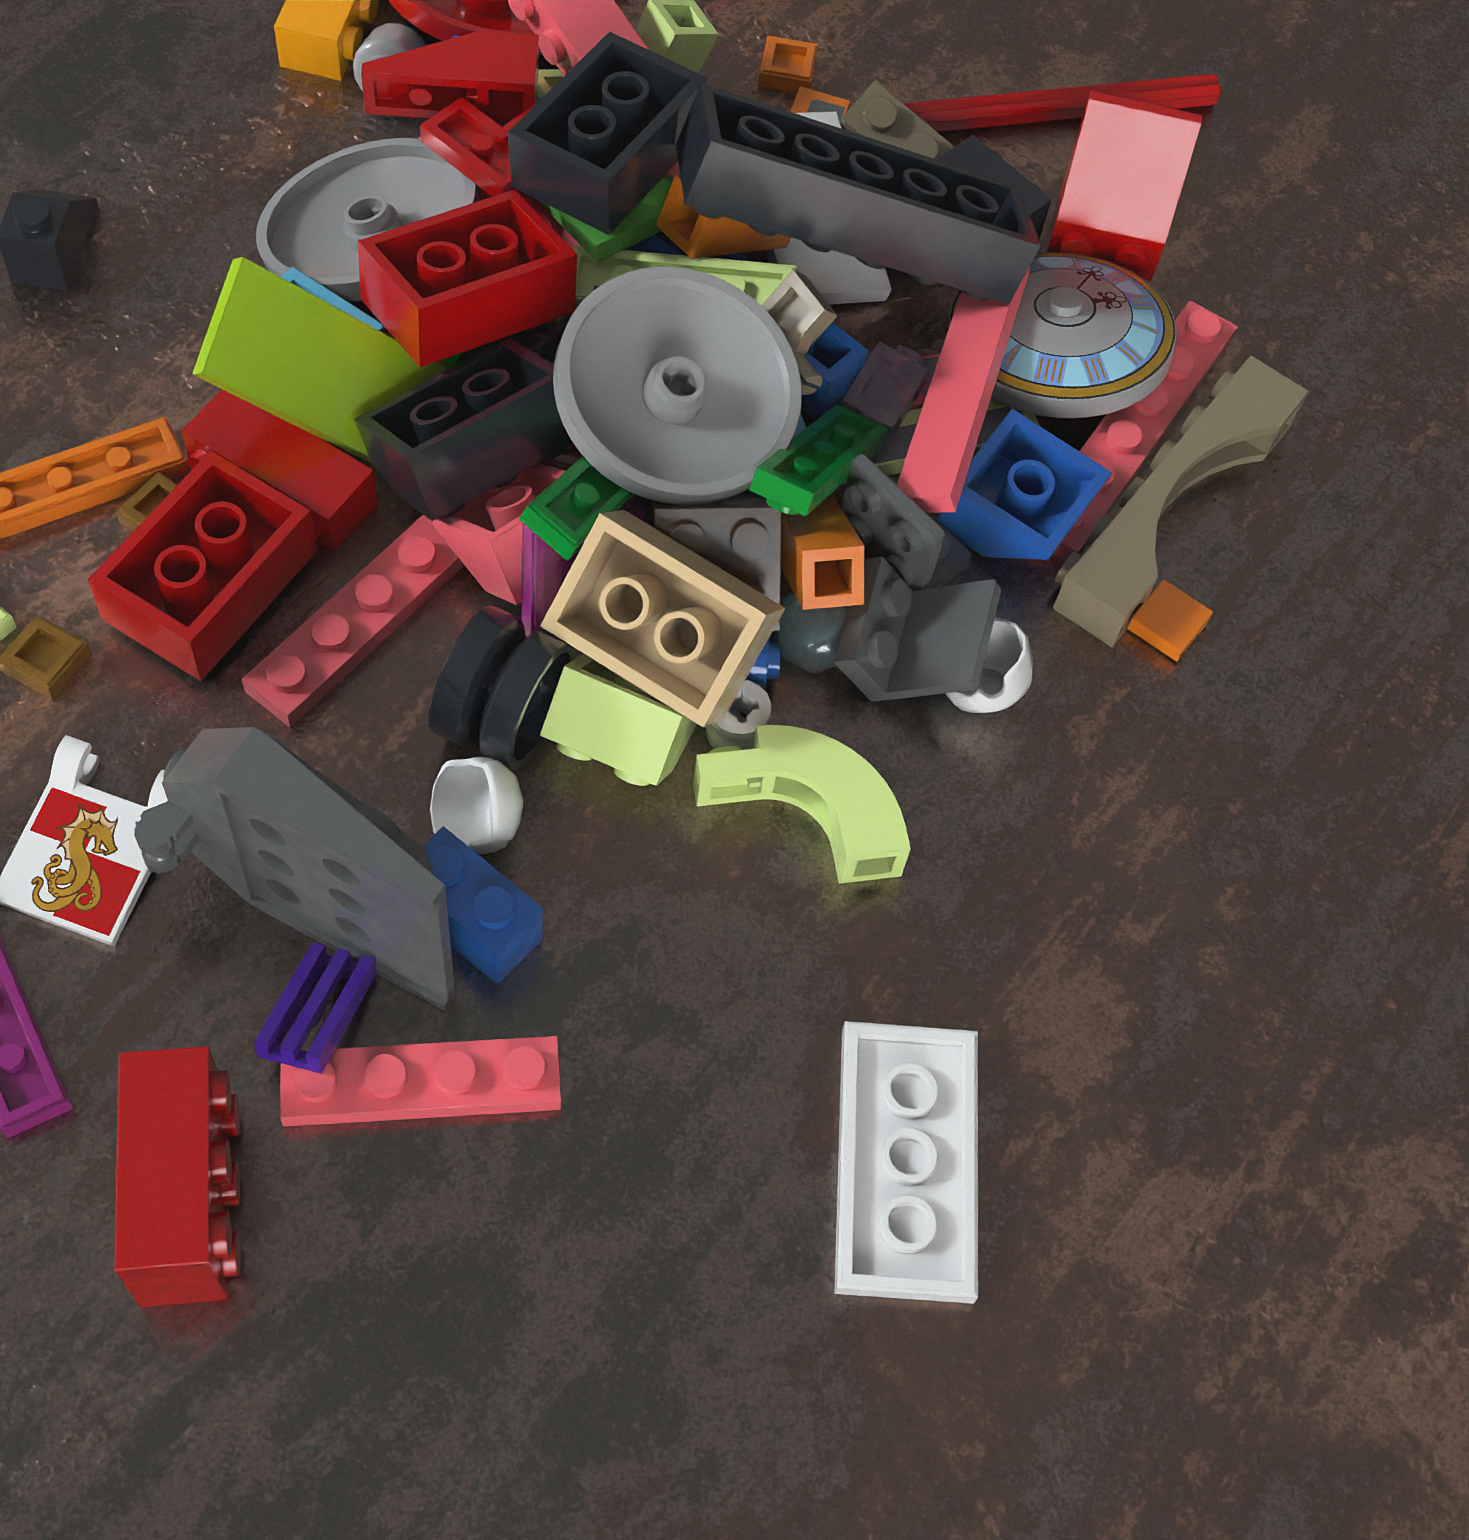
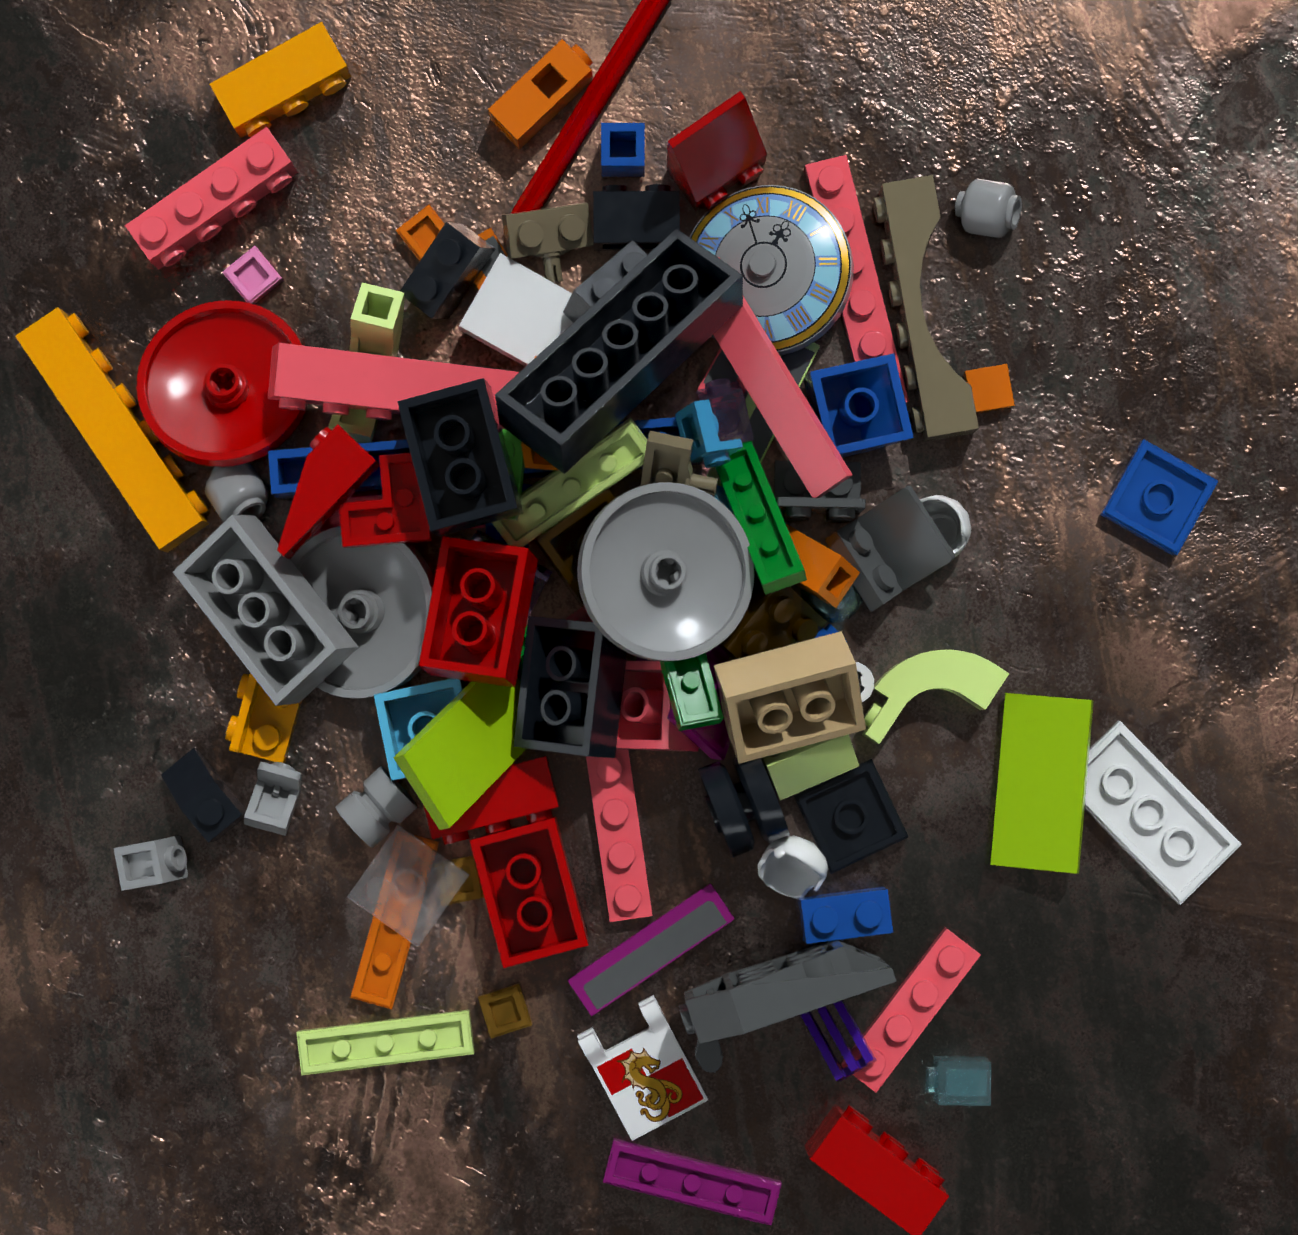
camera: 40 degrees left, 25 degrees up
none -> light grey brick [173,515,359,706]
none -> light orange bracket [225,673,302,763]
none -> light grey bracket [244,762,302,836]
none -> light grey wheel [335,766,418,848]
none -> clear plate [347,825,470,947]
none -> black brick [400,222,496,319]
none -> orange brick [488,39,593,150]
none -> tile [567,883,735,1017]
none -> blue brick [601,123,645,177]
none -> dark azure bracket [675,399,743,468]
none -> black tile [793,759,909,874]
none -> clear light blue brick [926,1056,991,1106]
none -> light grey head [955,179,1022,238]
none -> lime tile [990,693,1094,874]
none -> blue tile [1100,439,1218,557]

